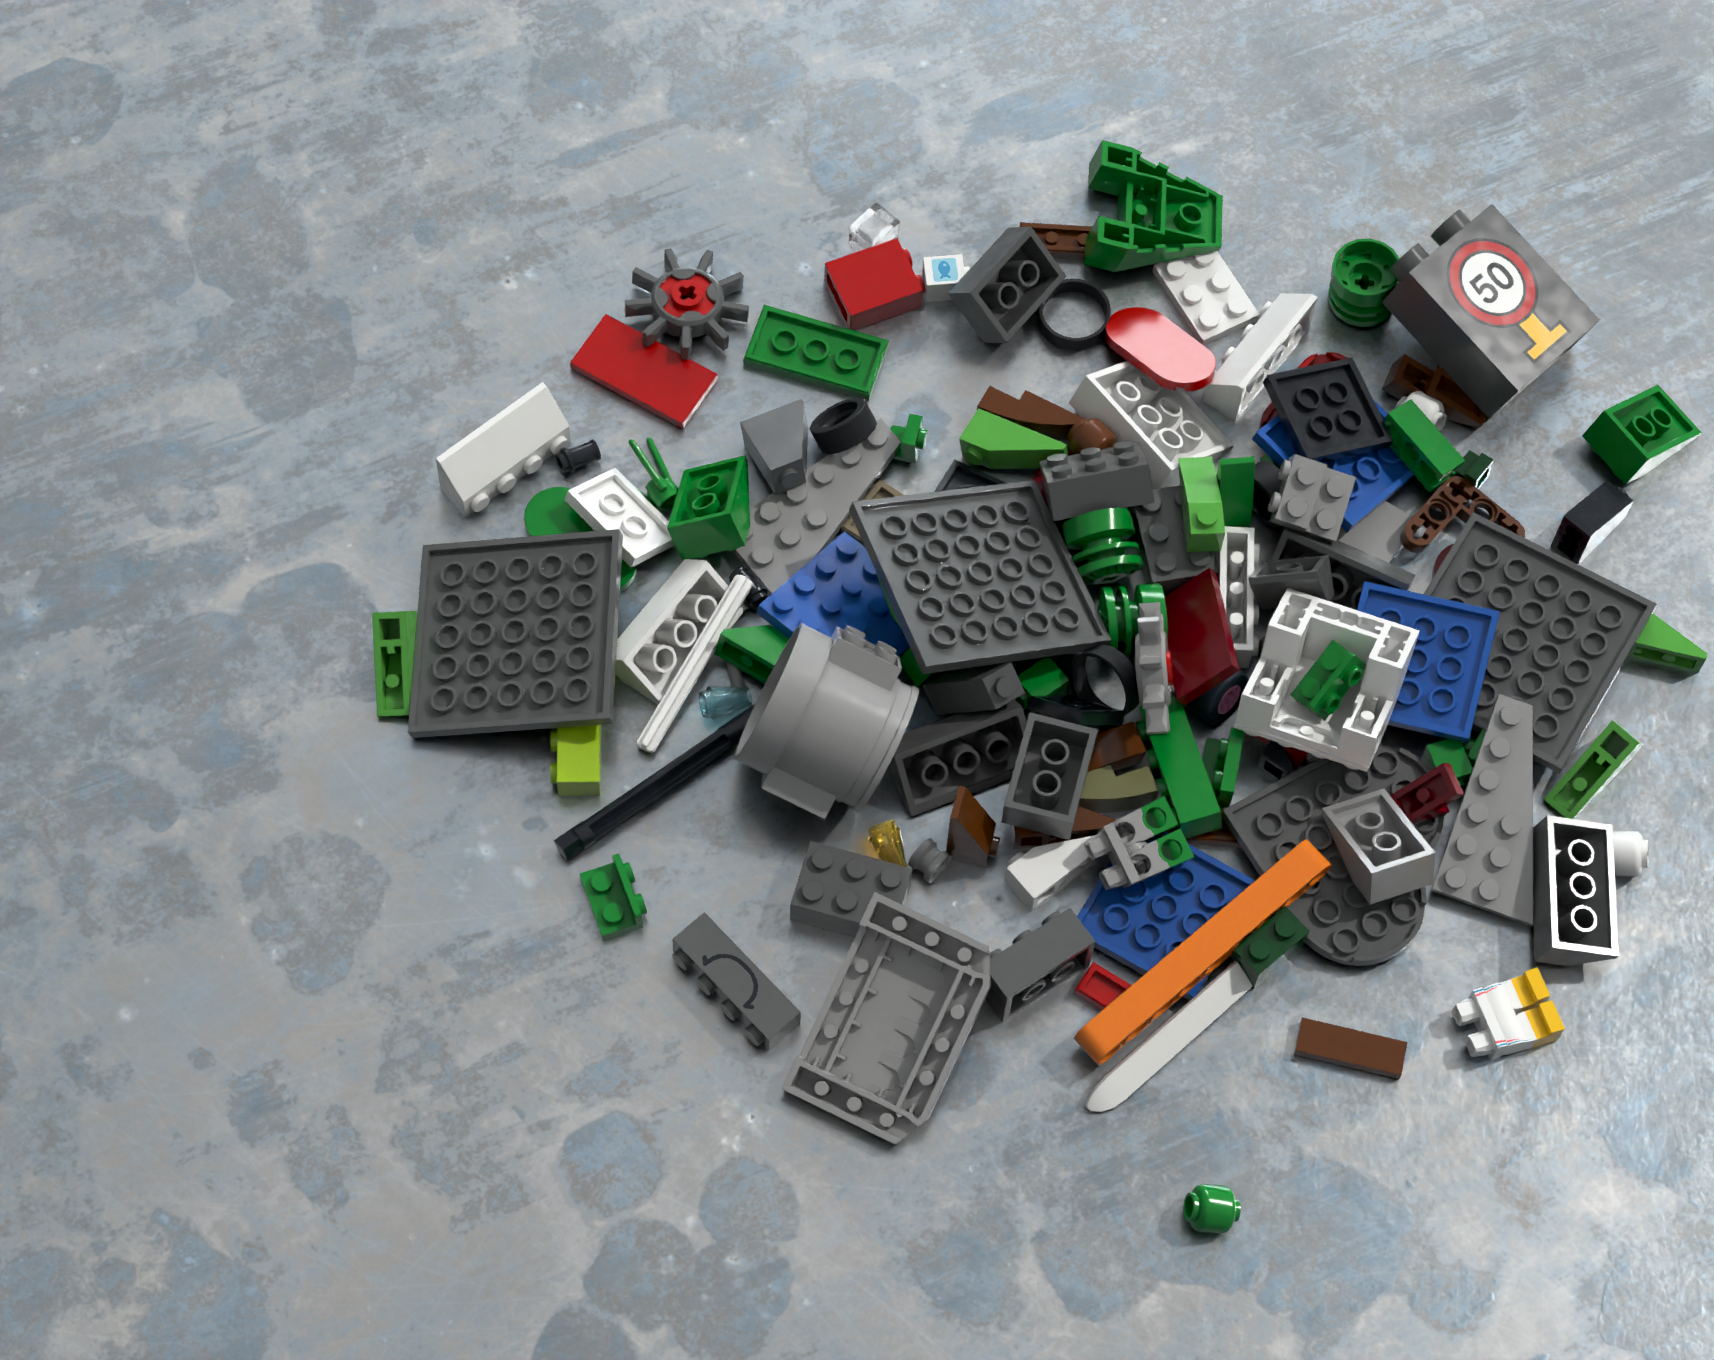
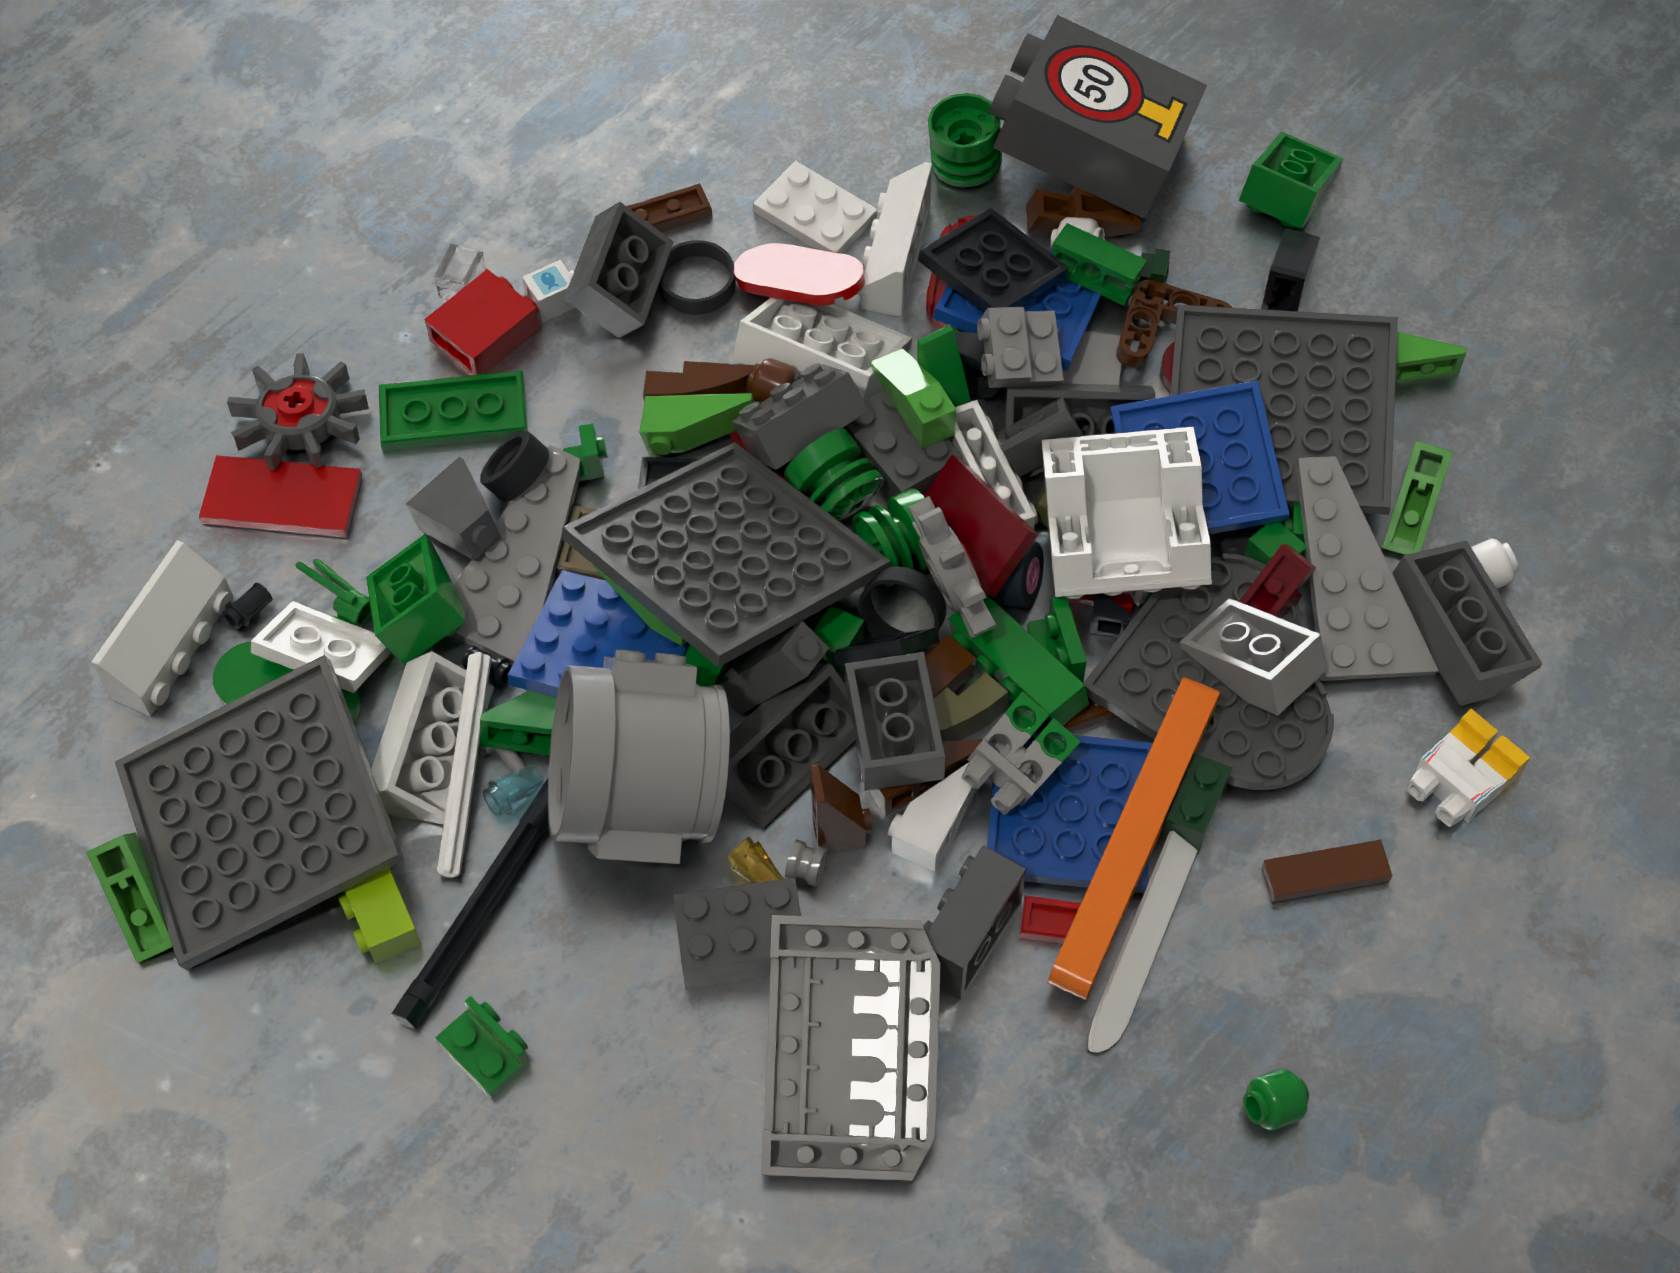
camera: 20 degrees left, 5 degrees down
dark grey brick [672,912,801,1052] -> none
green wedge [1084,140,1223,272] -> none
green bracket [1290,640,1366,721] -> none

